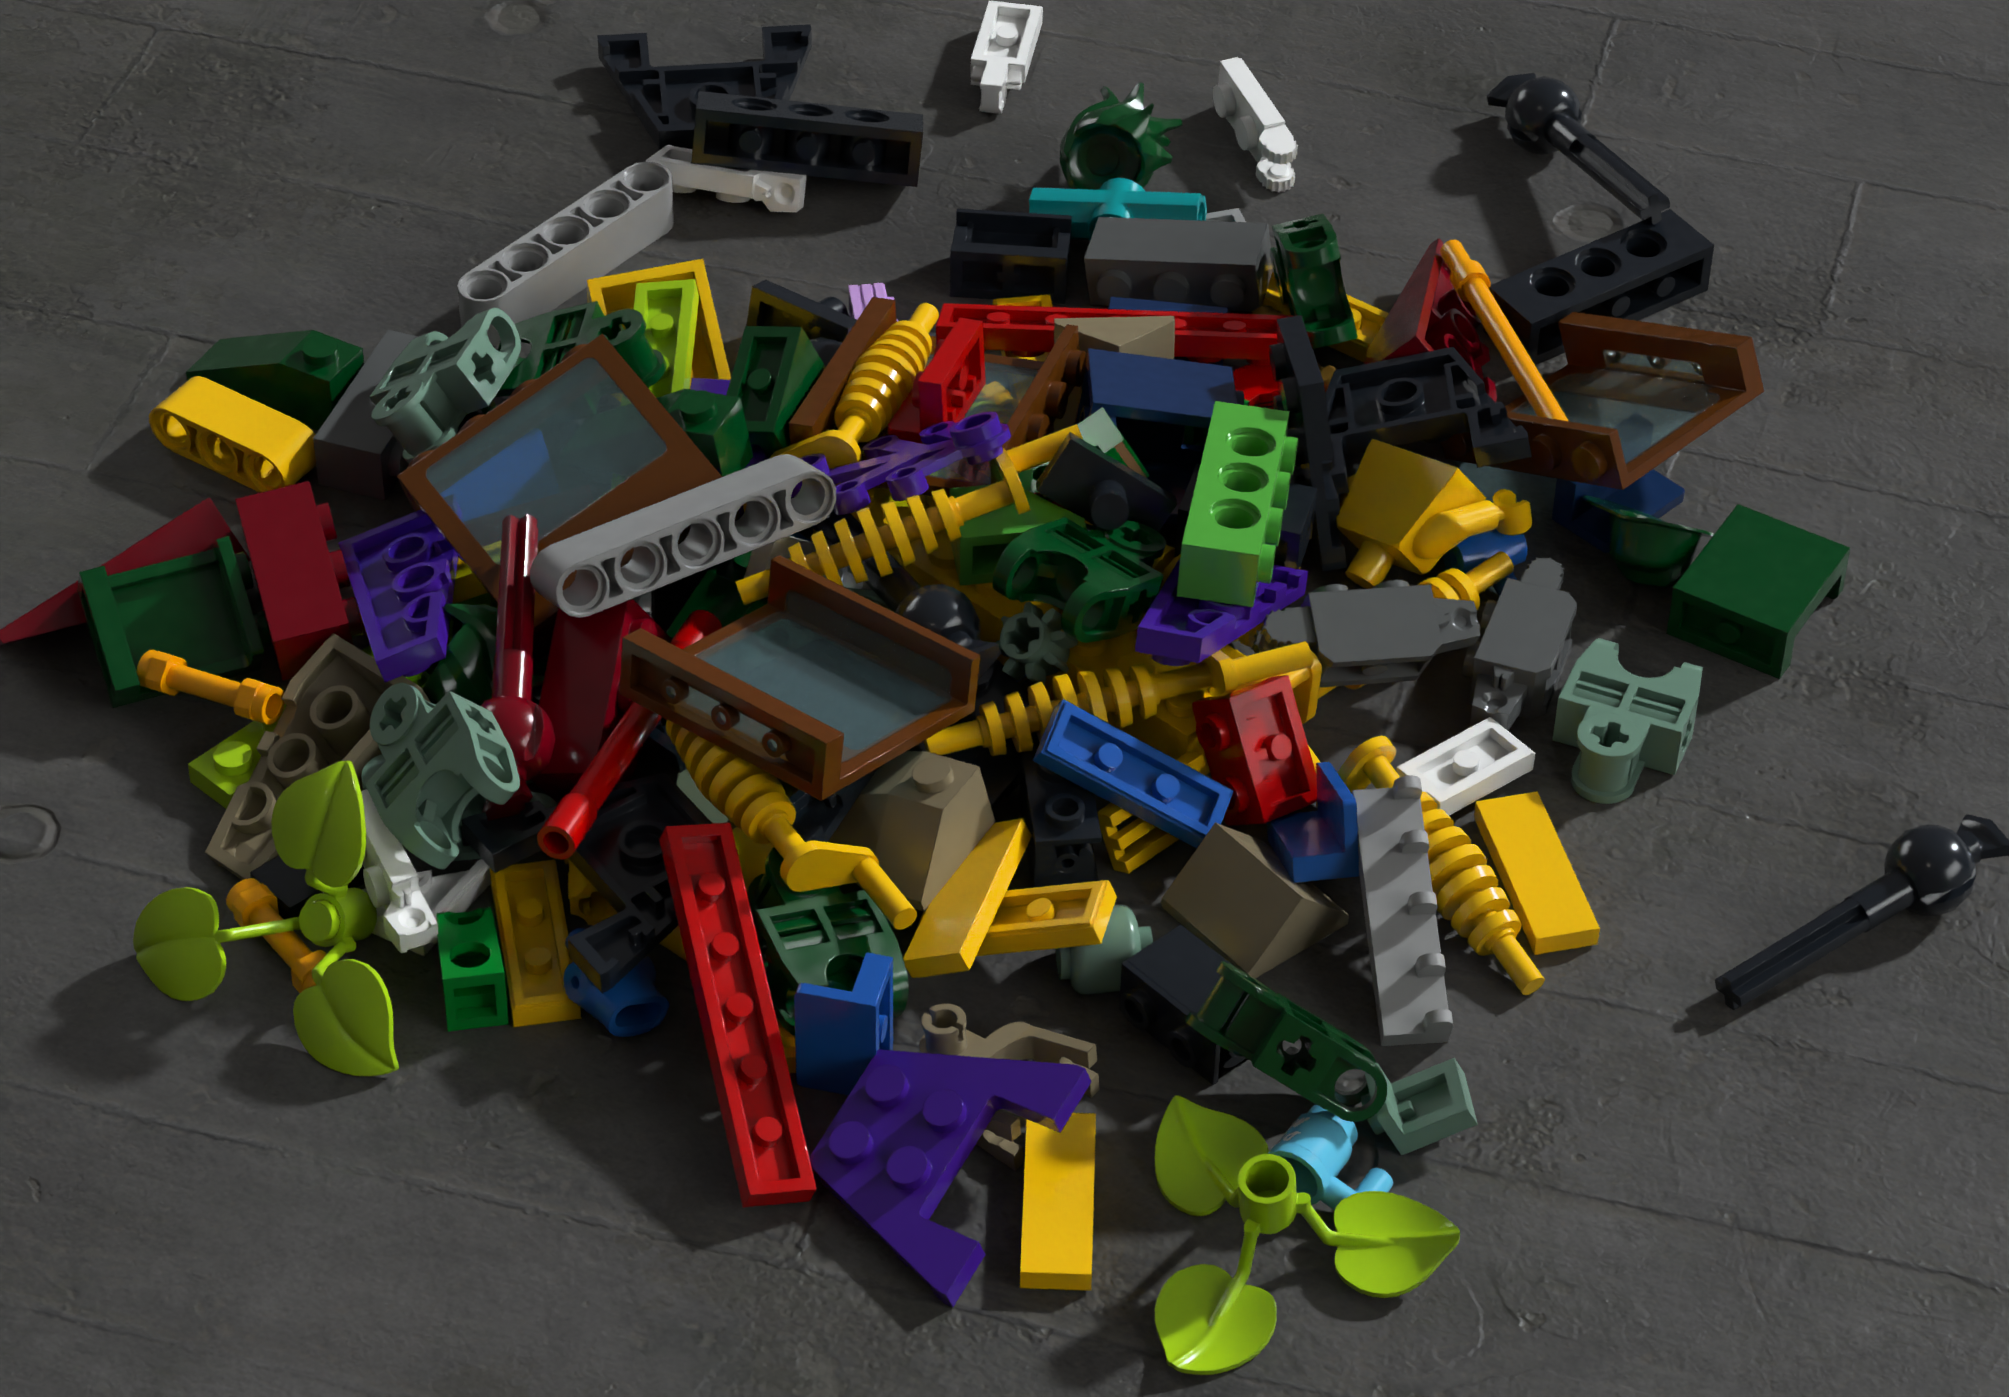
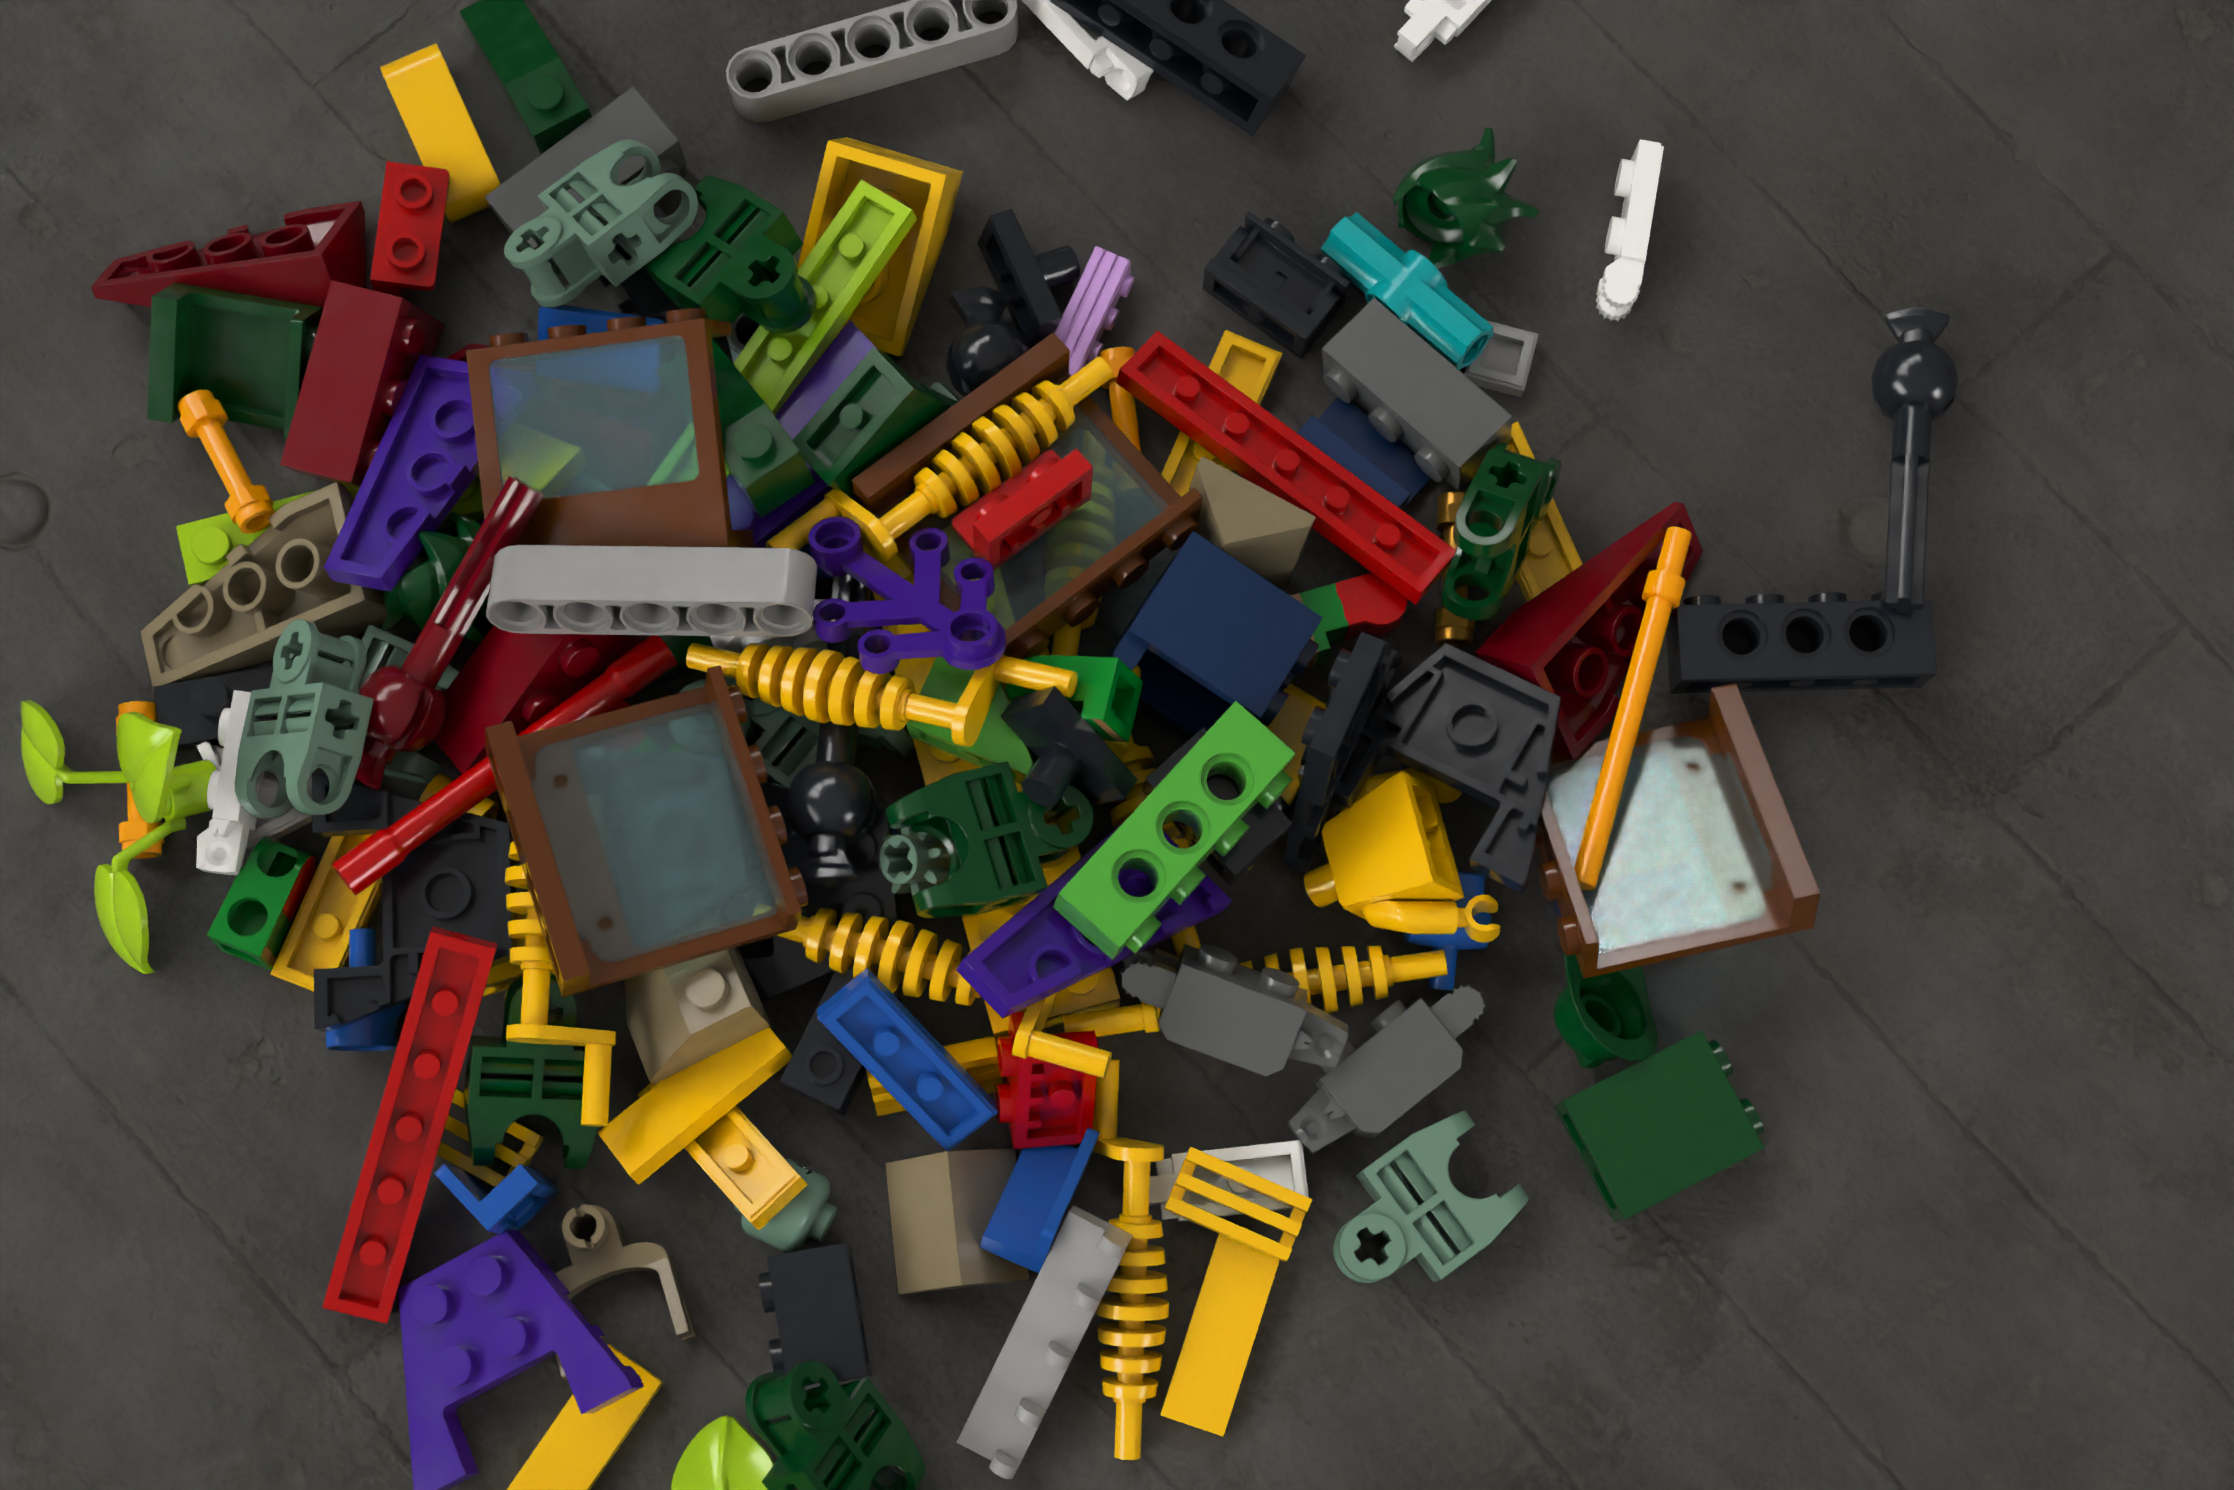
camera: 30 degrees right, 35 degrees up
none -> red bracket [370,161,450,298]
none -> yellow tile [1164,1147,1313,1262]

